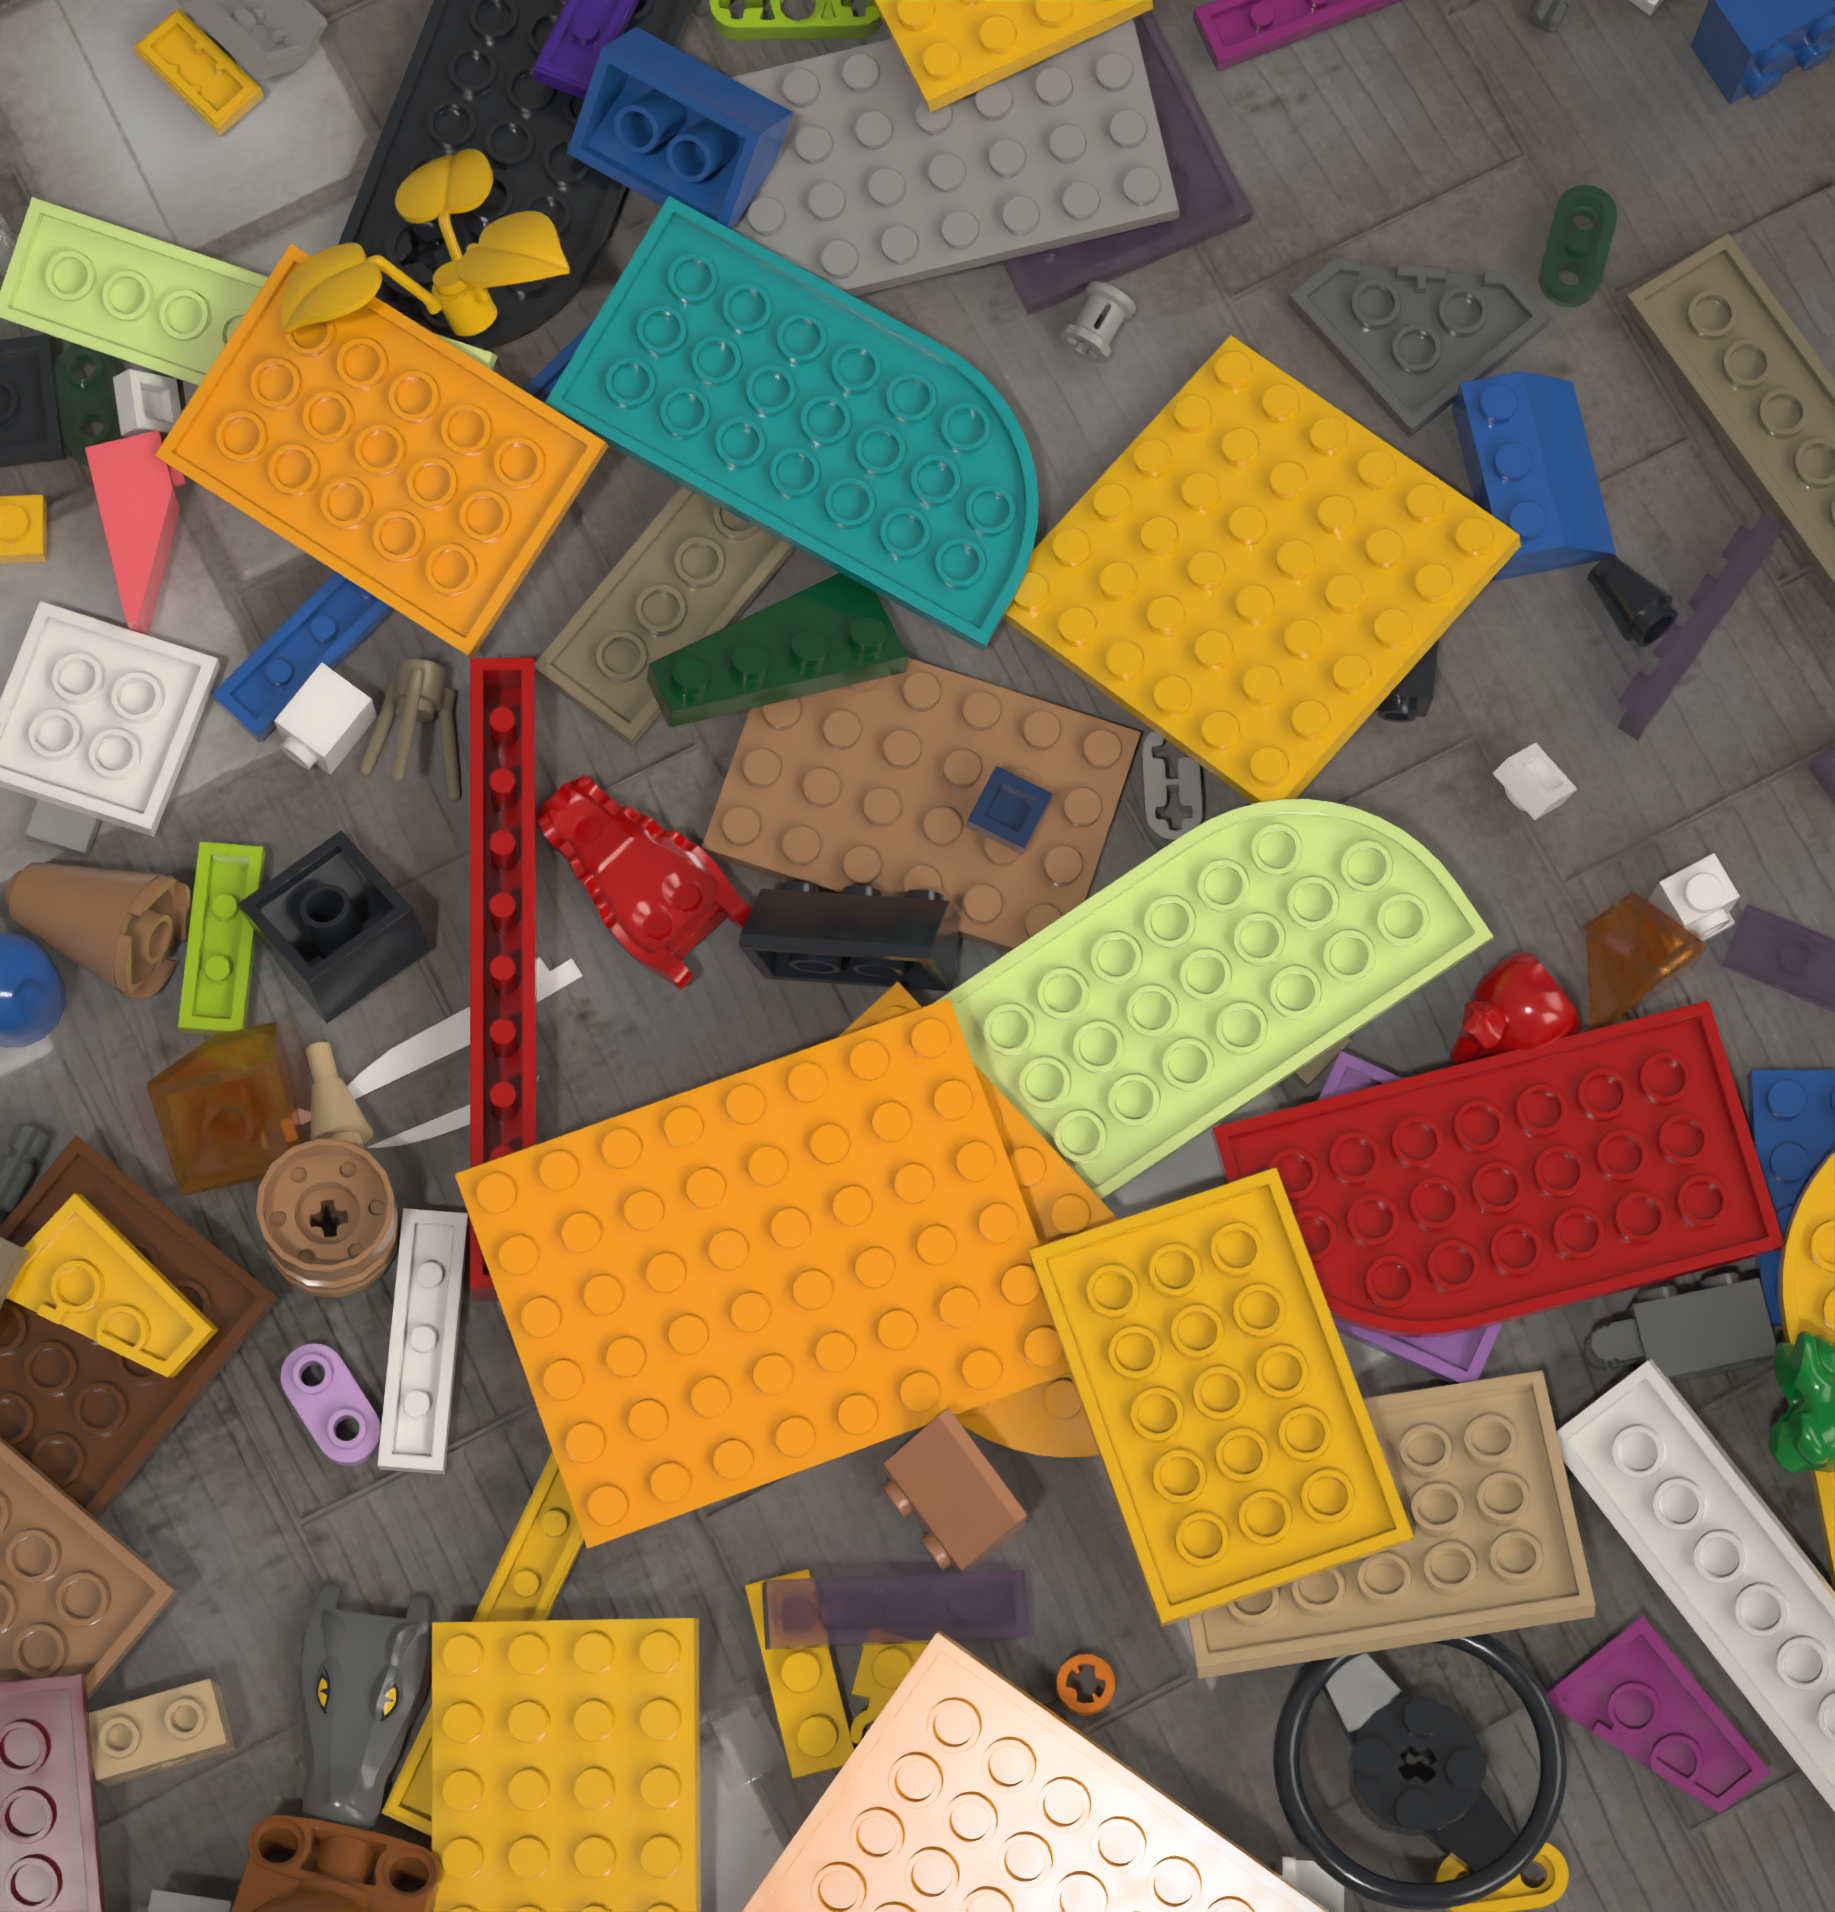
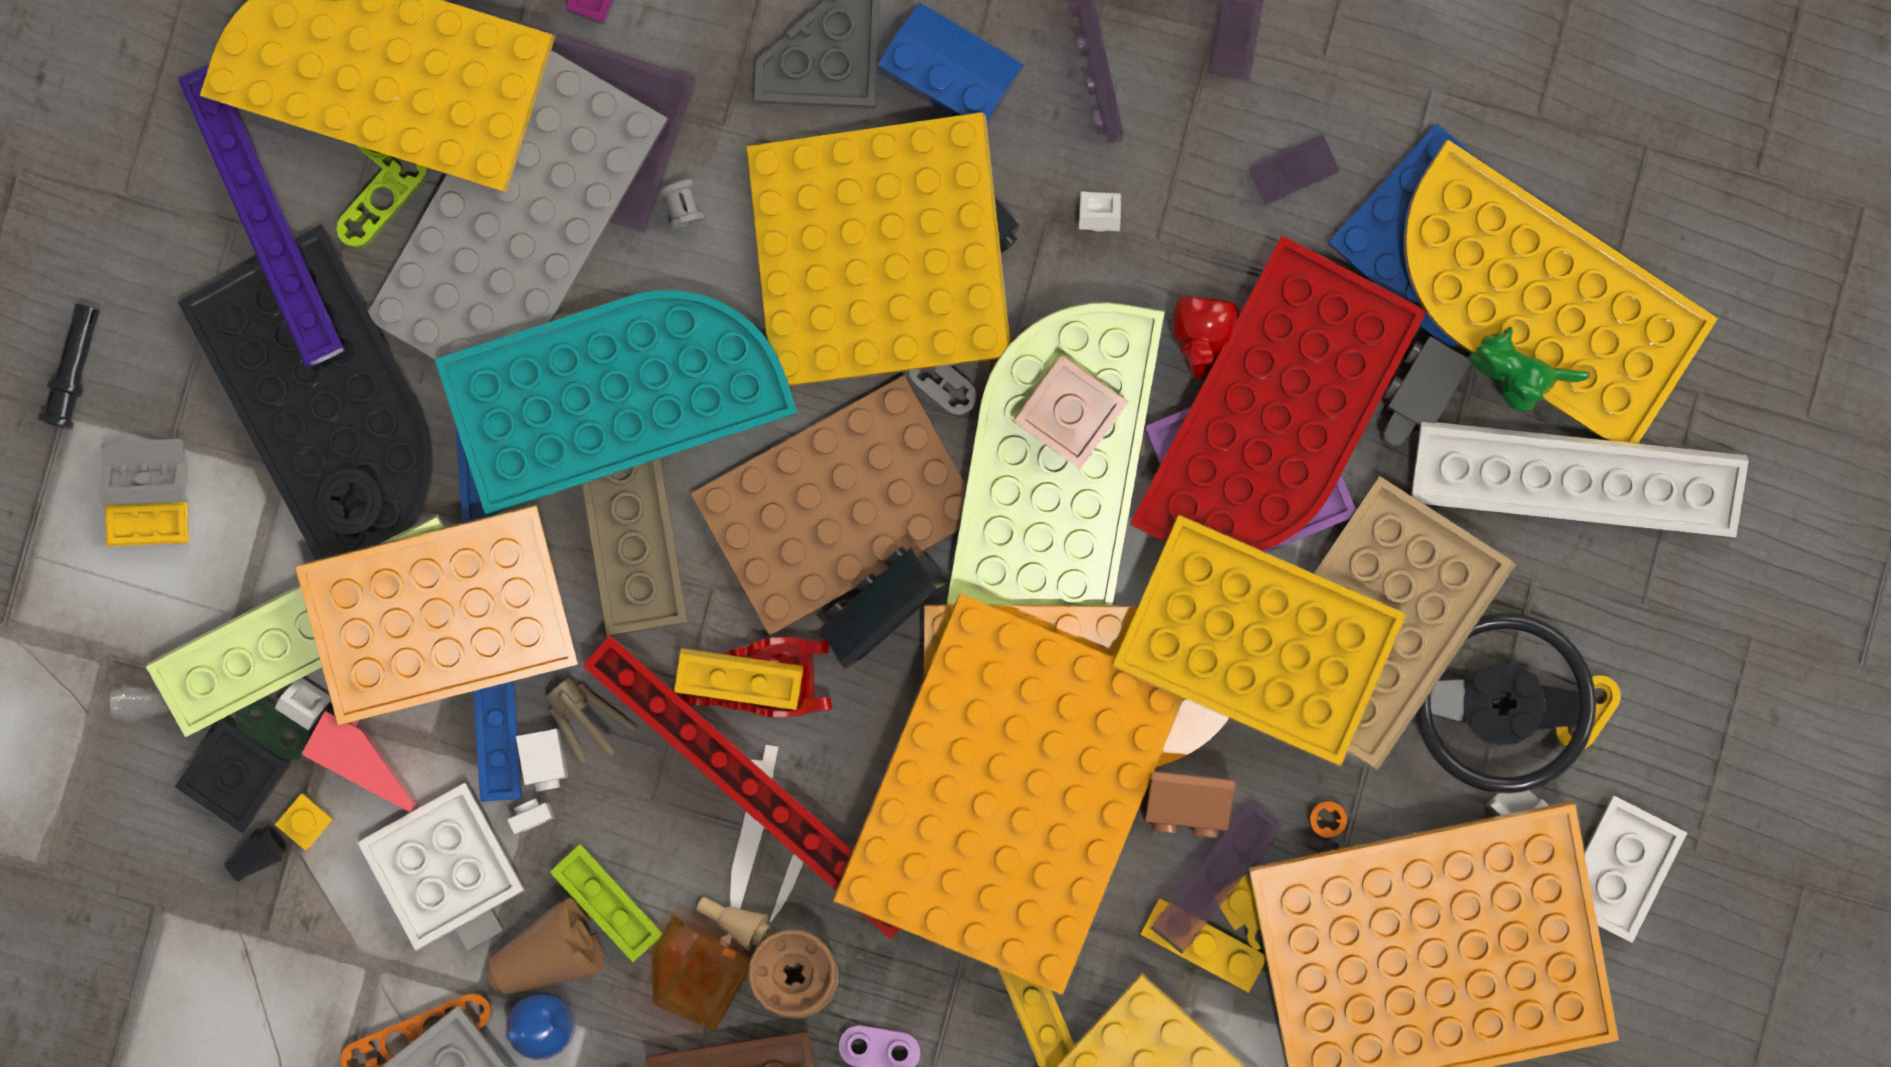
camera: 40 degrees left, 10 degrees up
black slope [238,830,430,1024] -> none
yellow plant [280,149,570,336] -> none
white plate [377,1208,470,1474] -> none
blue slope [567,26,793,230] -> none
dark green wing [647,573,908,728] -> none
dark blue plate [967,766,1053,855] -> none
magenta wing [1547,1616,1771,1814] -> none
clear orange slope [1583,891,1706,1031] -> none
black cone [1587,554,1678,647] -> none
white brick [1647,853,1740,955] -> none
none -> white plate [508,799,555,835]
none -> yellow plate [674,648,803,710]
none -> plate [1013,353,1128,469]

